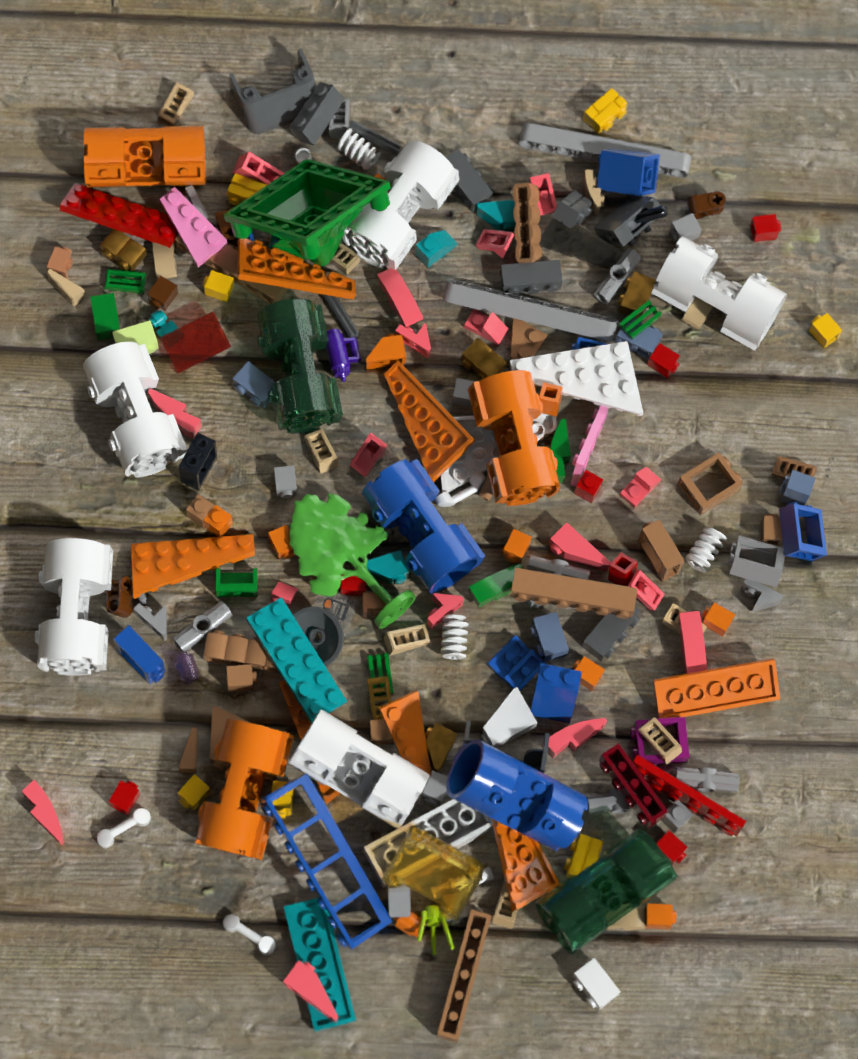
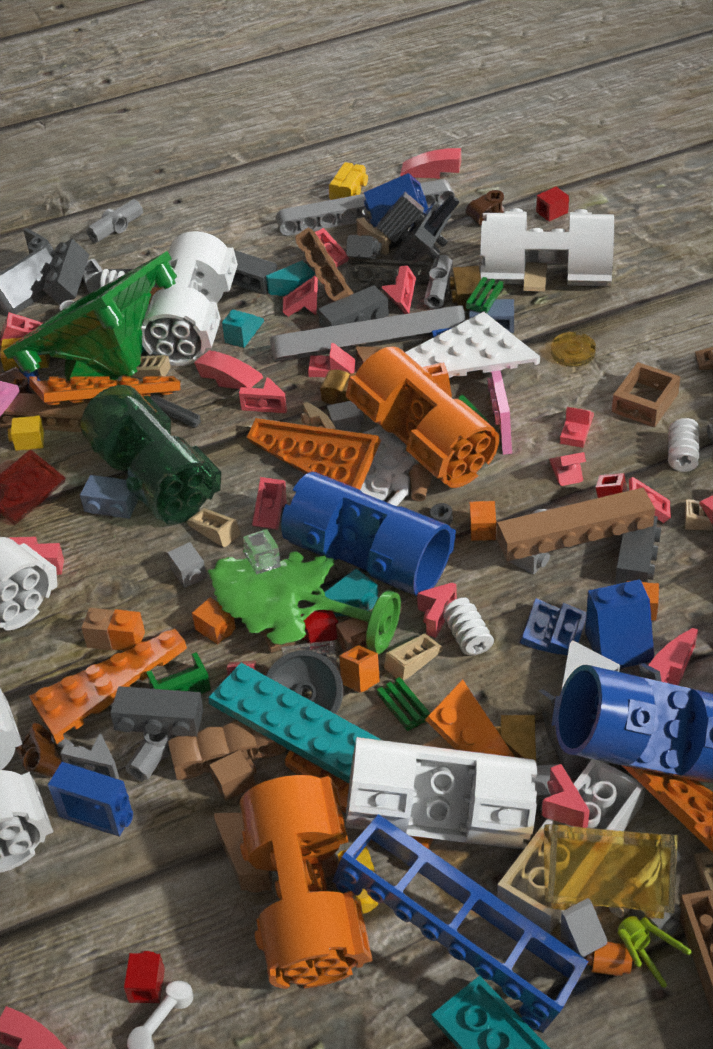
camera: 15 degrees left, 25 degrees down
clear purple brick [173,652,200,684] -> none
yellow brick [177,774,211,811] -> none
black window [178,432,218,491] -> none
medium nougat slope [179,728,198,774] -> none
dark purple piece [323,329,361,382] -> none
orange slope [366,334,406,370] -> none
pearl gold slope [367,676,392,720] -> none
green slope [468,563,523,608] -> none
sand blue brick [530,612,569,662] -> none
coral slope [549,523,611,572] -> none
red brick [574,470,604,504] -> none
medium nougat window [638,520,684,582] -> none
red brick [647,343,680,377] -> none
light grey brick [669,213,702,243] -> none
yellow brick [809,313,842,348] -> none
none -> light grey piece [86,199,143,243]
none -> dark grey brick [110,686,203,737]
none -> clear brick [243,529,281,575]
none -> tan slope [301,402,336,429]
none -> orange brick [339,645,380,693]
none -> dark grey brick [377,192,424,243]
none -> coral slope [381,265,416,314]
none -> coral slope [400,148,461,179]
none -> dark grey bush [430,503,453,525]
none -> coral slope [542,764,590,829]
none -> coral slope [549,452,586,486]
none -> clear yellow tile [551,332,596,367]

